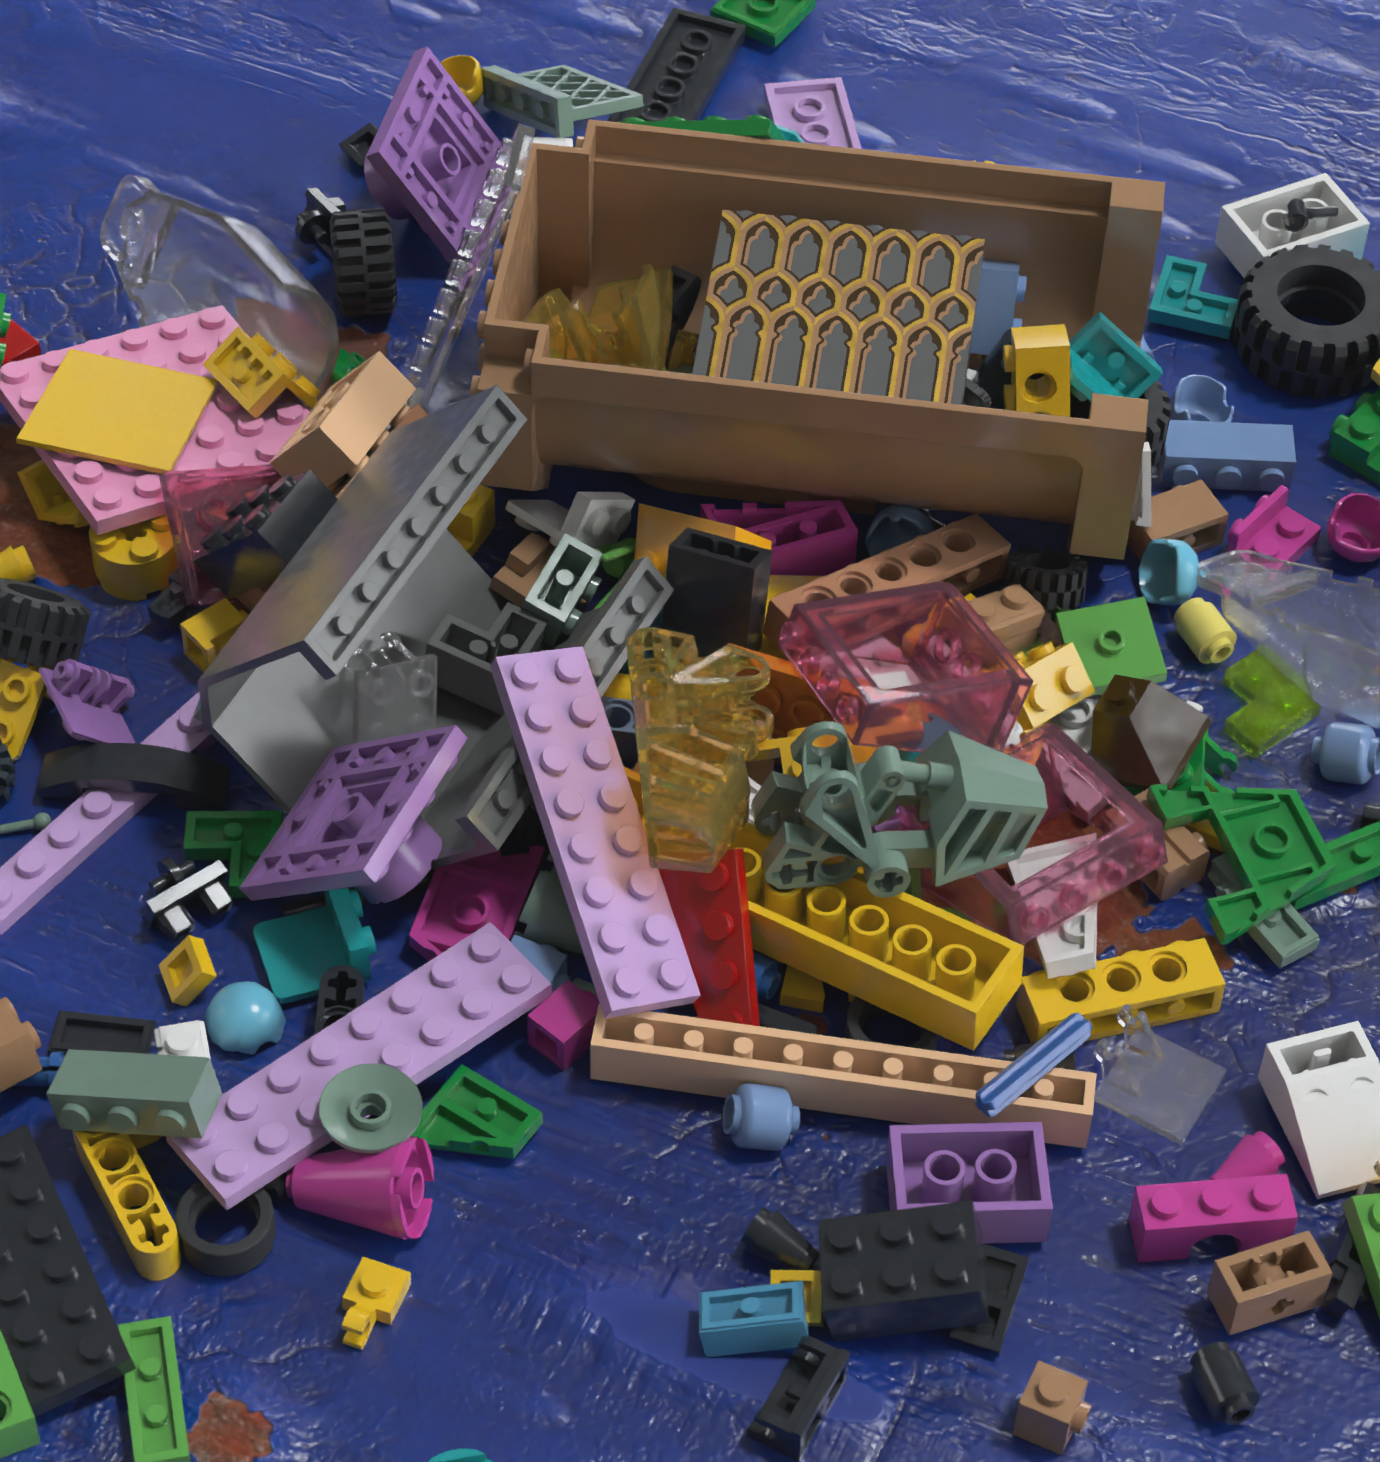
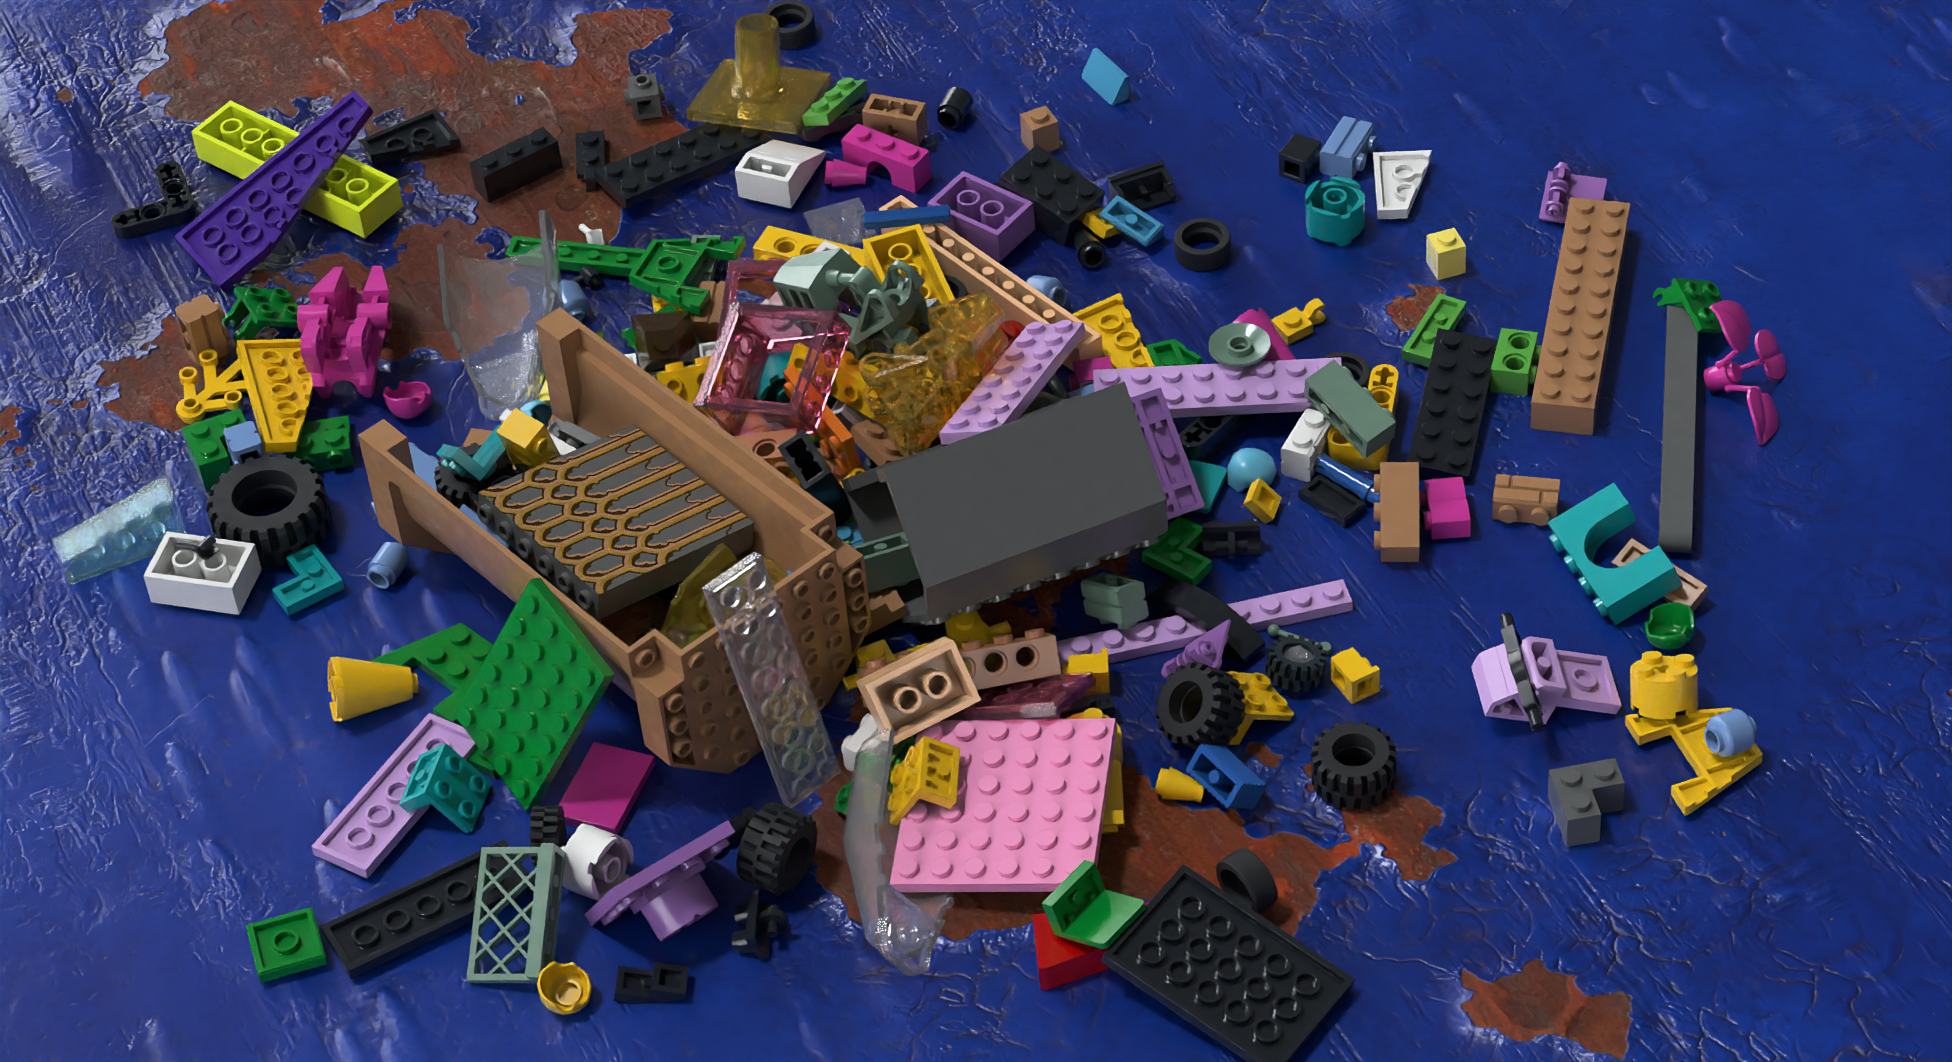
camera: 135 degrees left, 5 degrees down
yellow piece [16,349,218,476] -> none
black brick [192,469,338,600] -> none
dark pink bracket [1226,485,1322,587] -> none
none -> yellow wing [1072,293,1155,369]
none -> black tyre [1174,218,1231,272]

